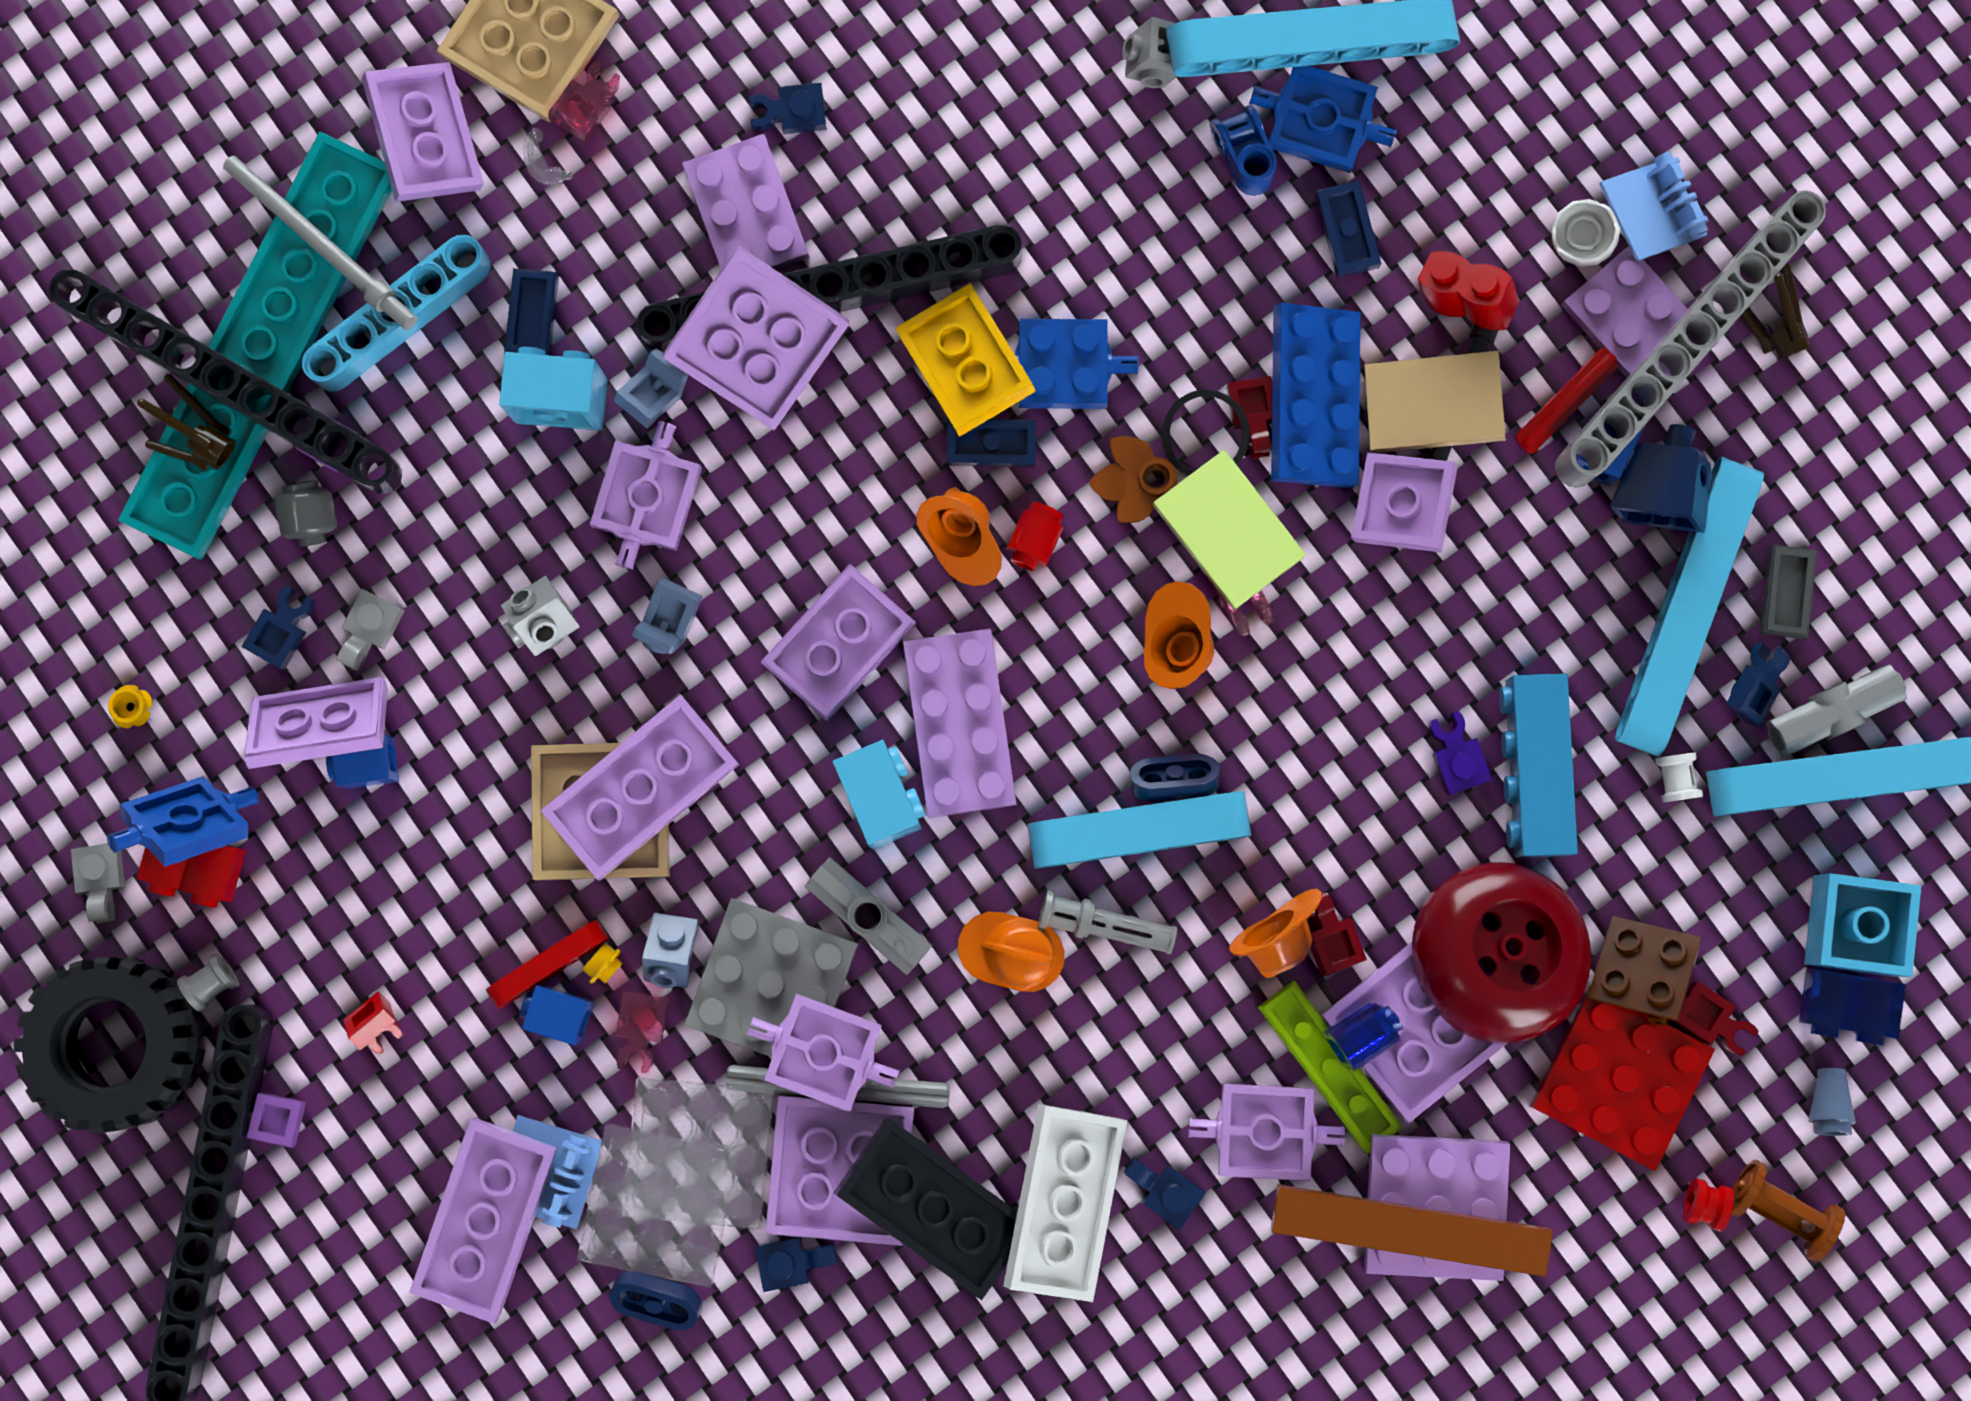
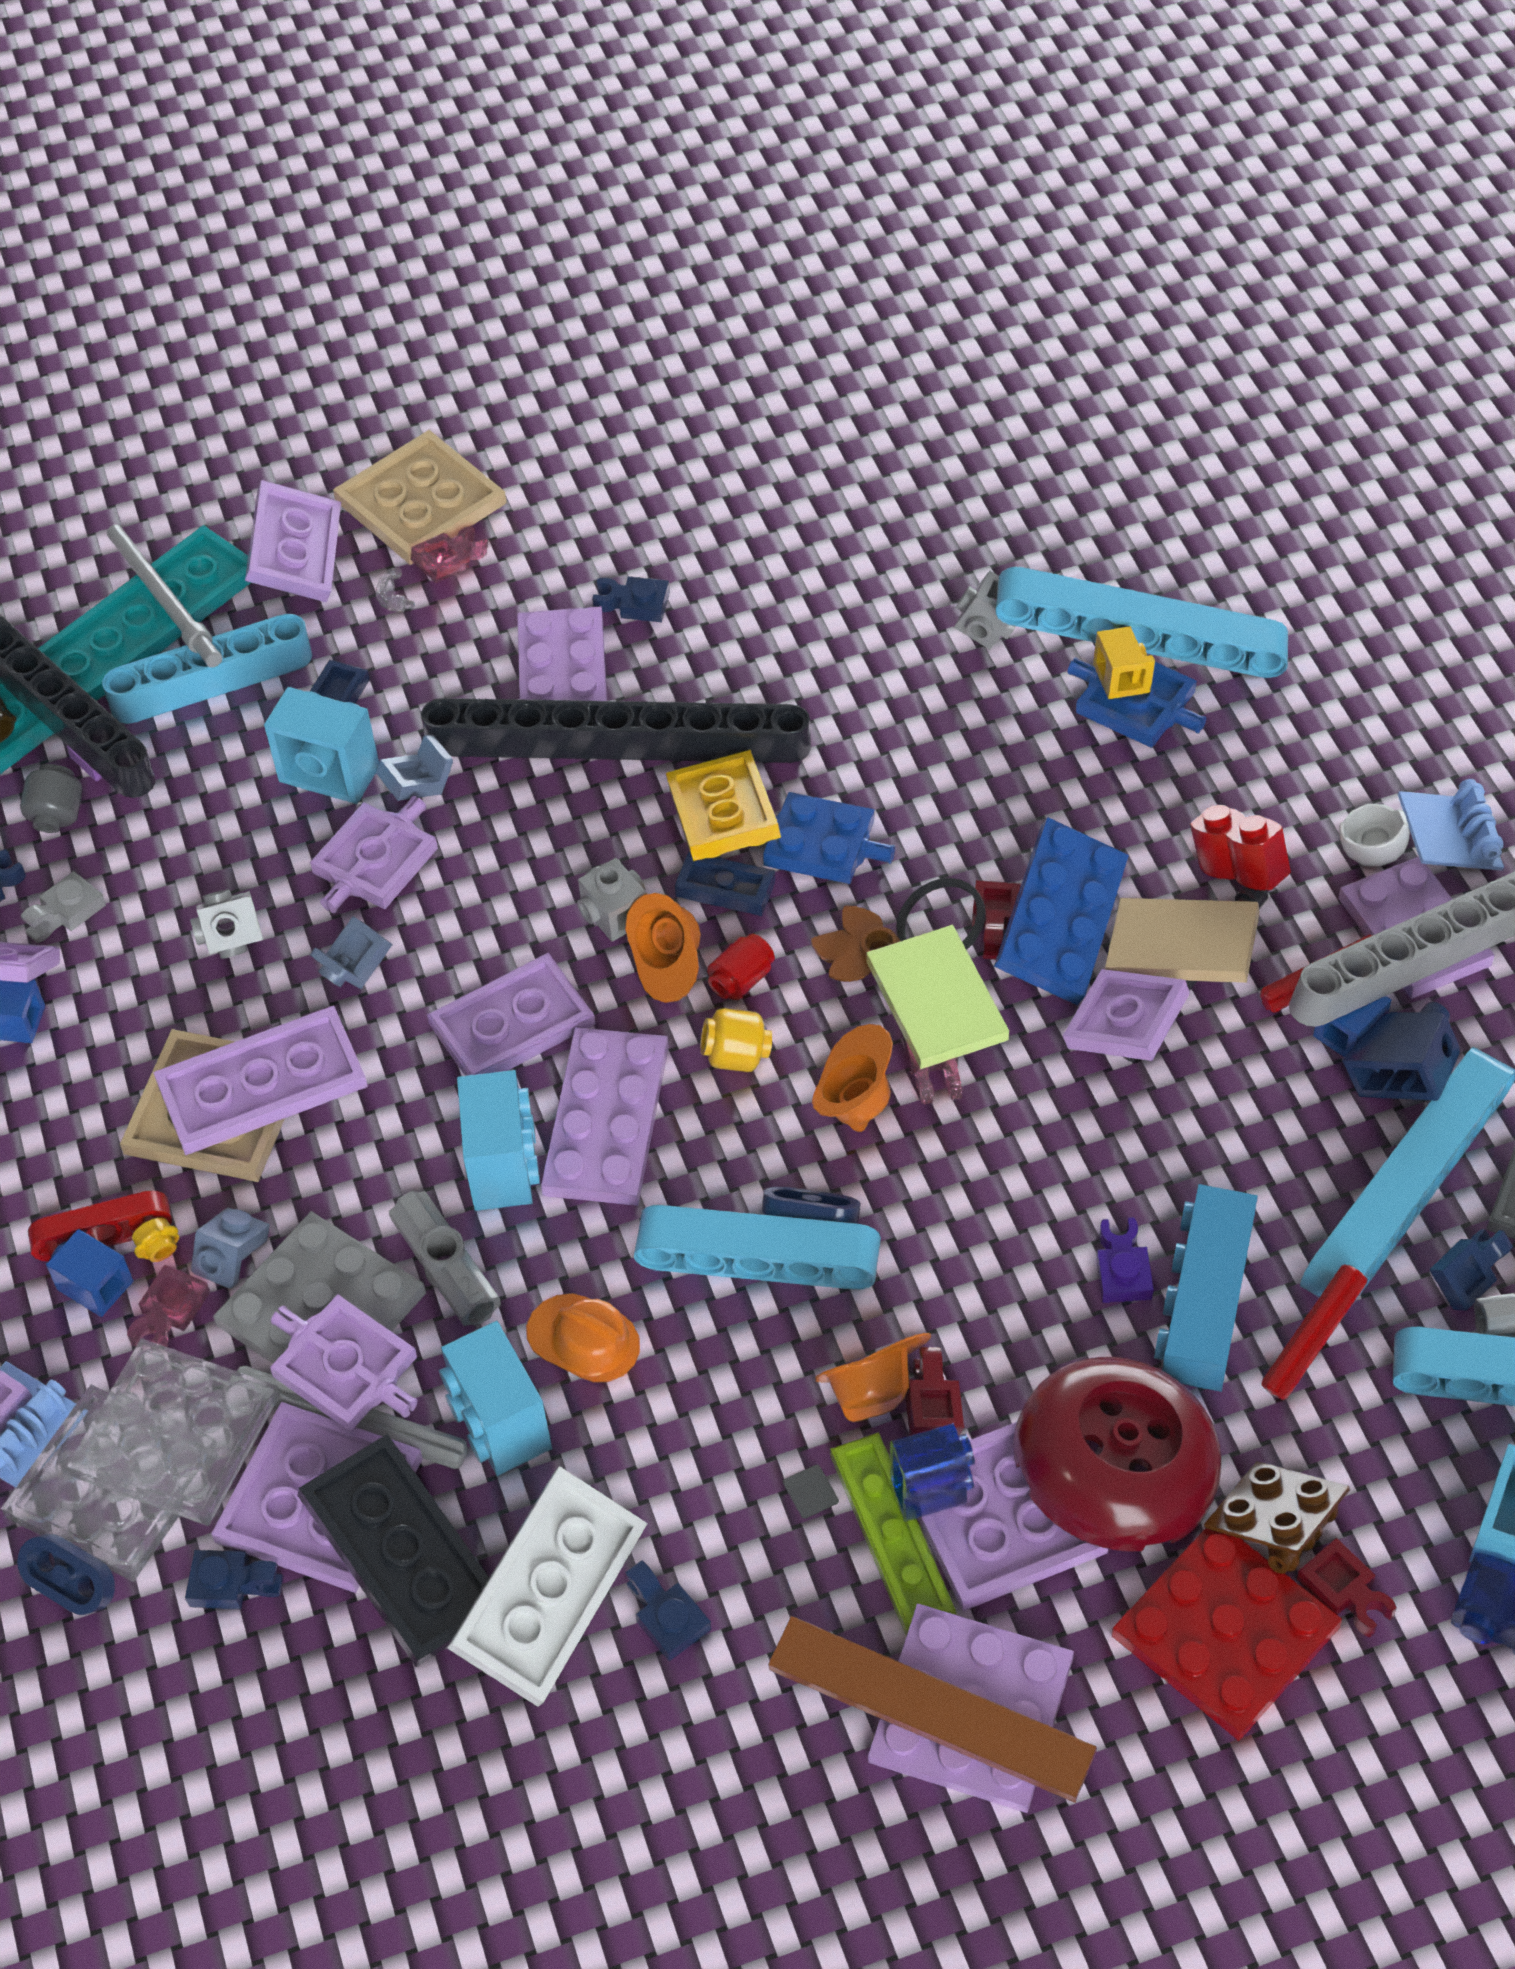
camera: 15 degrees right, 30 degrees down
lavender plate [663,245,850,430] -> none
light grey pin [1038,889,1177,955] -> none
lavender plate [1188,1083,1345,1181] -> none
blue piece [1210,104,1277,196] -> none
dark blue plate [1315,180,1382,278] -> none
white bush [1655,752,1703,803] -> none
red wheel [1683,1178,1734,1232] -> none
dark orange hose [1731,1160,1846,1262] -> none
sand blue cone [1809,1068,1856,1136] -> none
none -> medium azure brick [439,1321,552,1476]
none -> light grey brick [577,858,647,942]
none -> yellow head [700,1008,772,1072]
none -> dark grey sticker [783,1465,839,1519]
none -> yellow brick [1093,626,1155,699]
none -> red axle [1261,1264,1367,1400]

